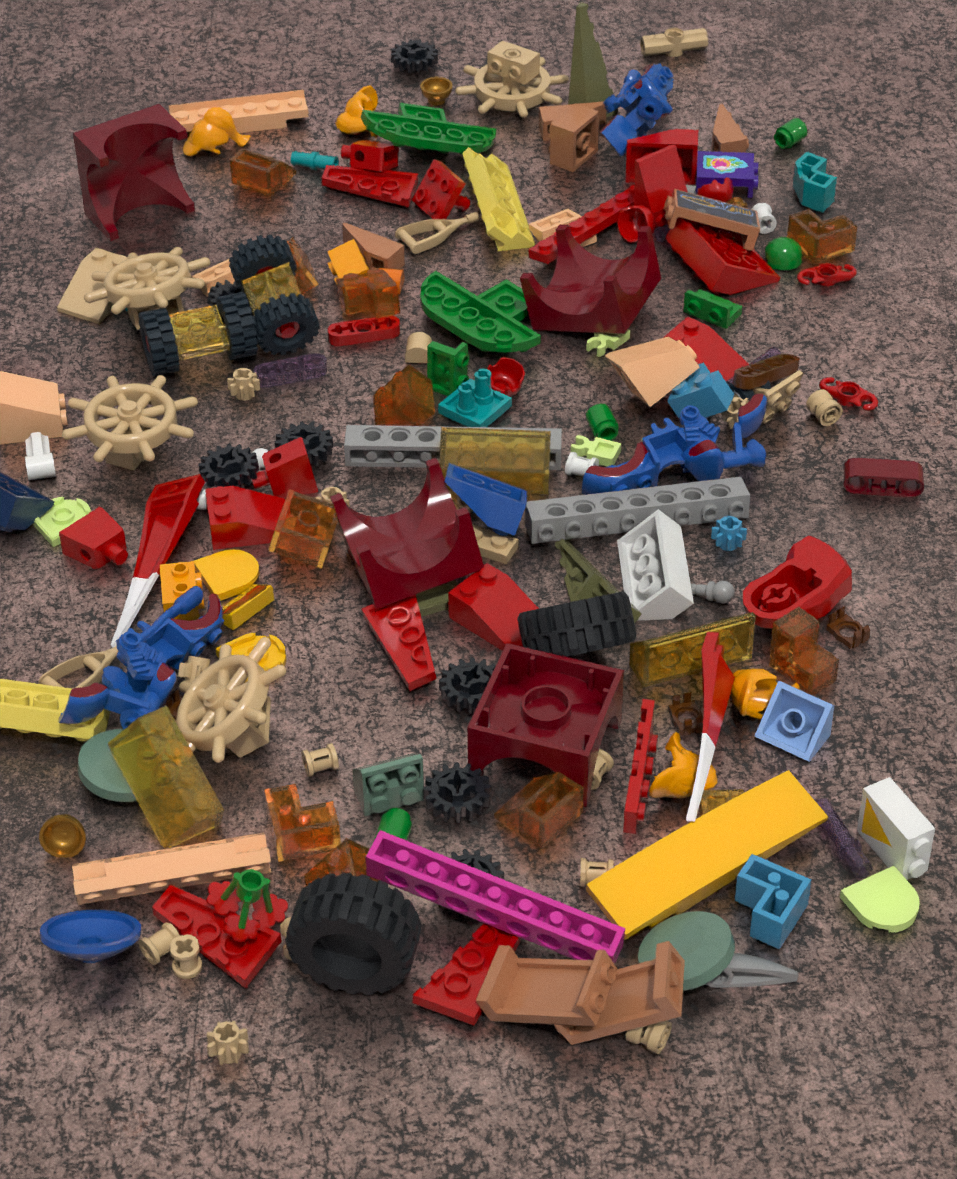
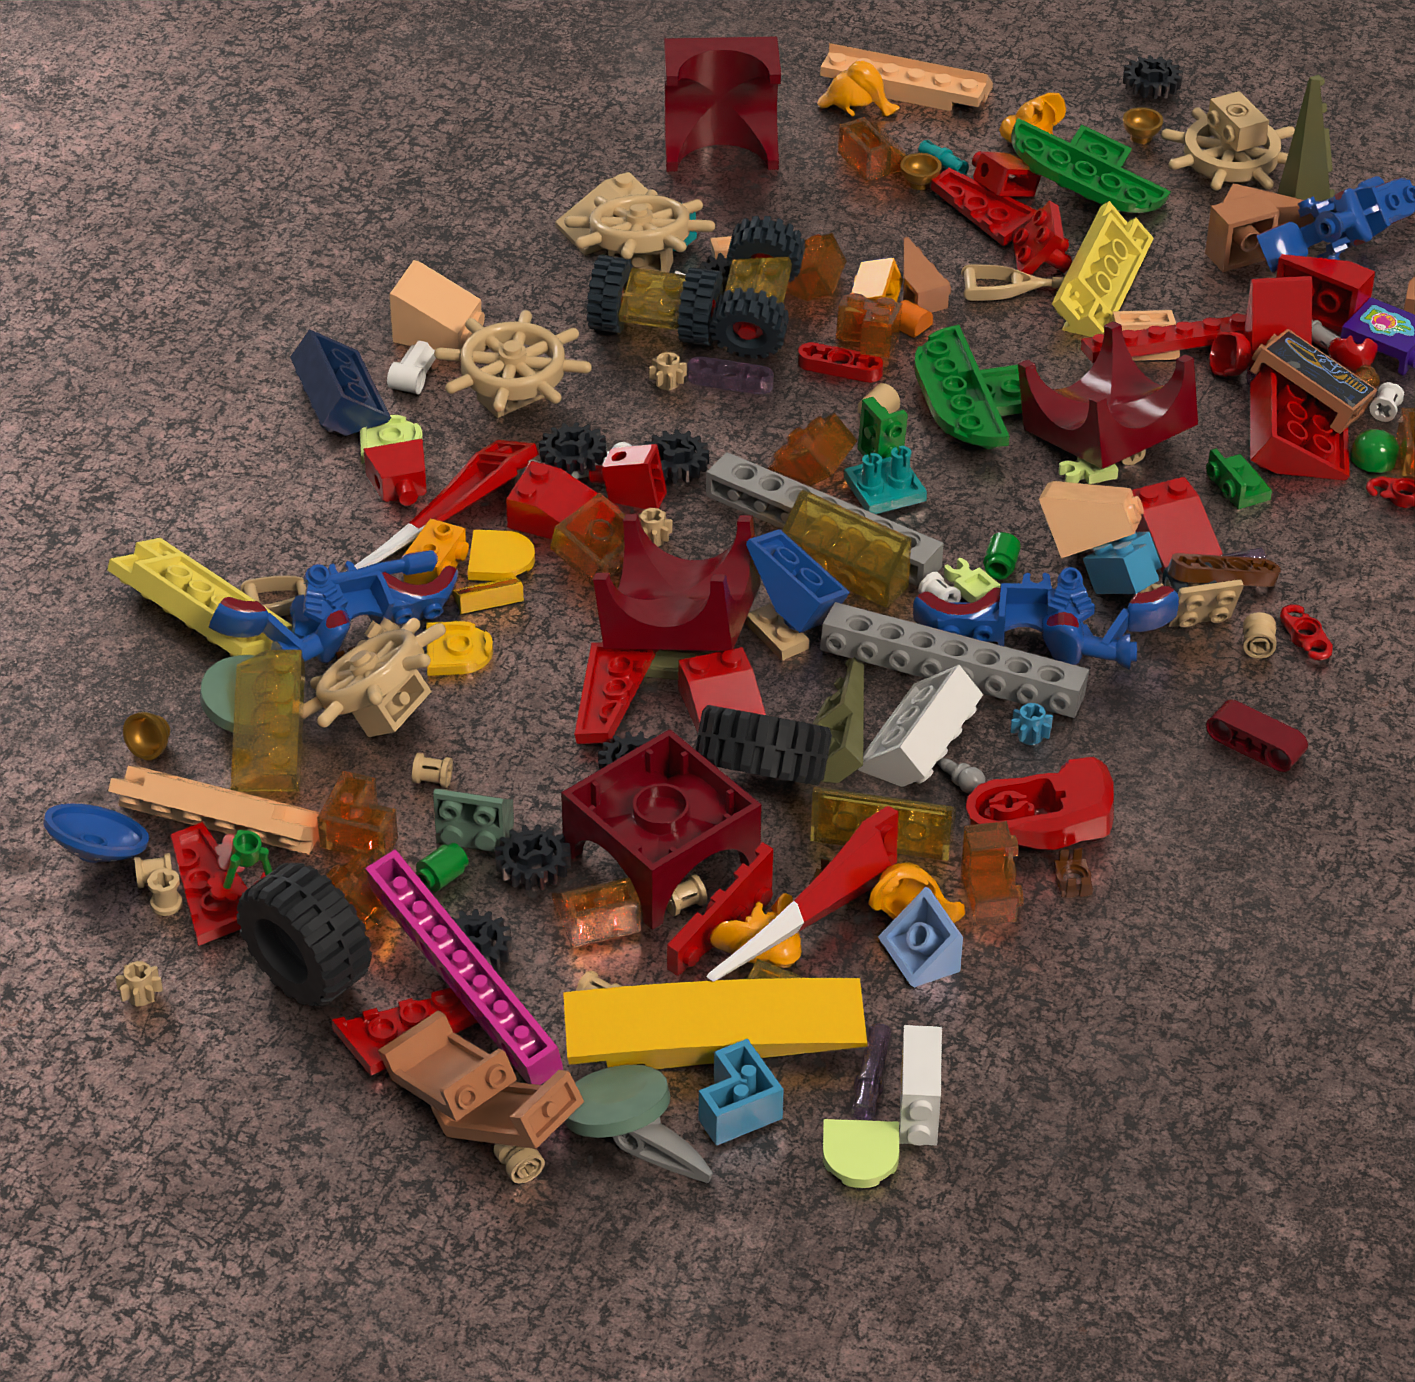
camera: 30 degrees right, 0 degrees up
red hair [487,357,525,397] -> none
none -> pearl gold piece [900,153,942,190]

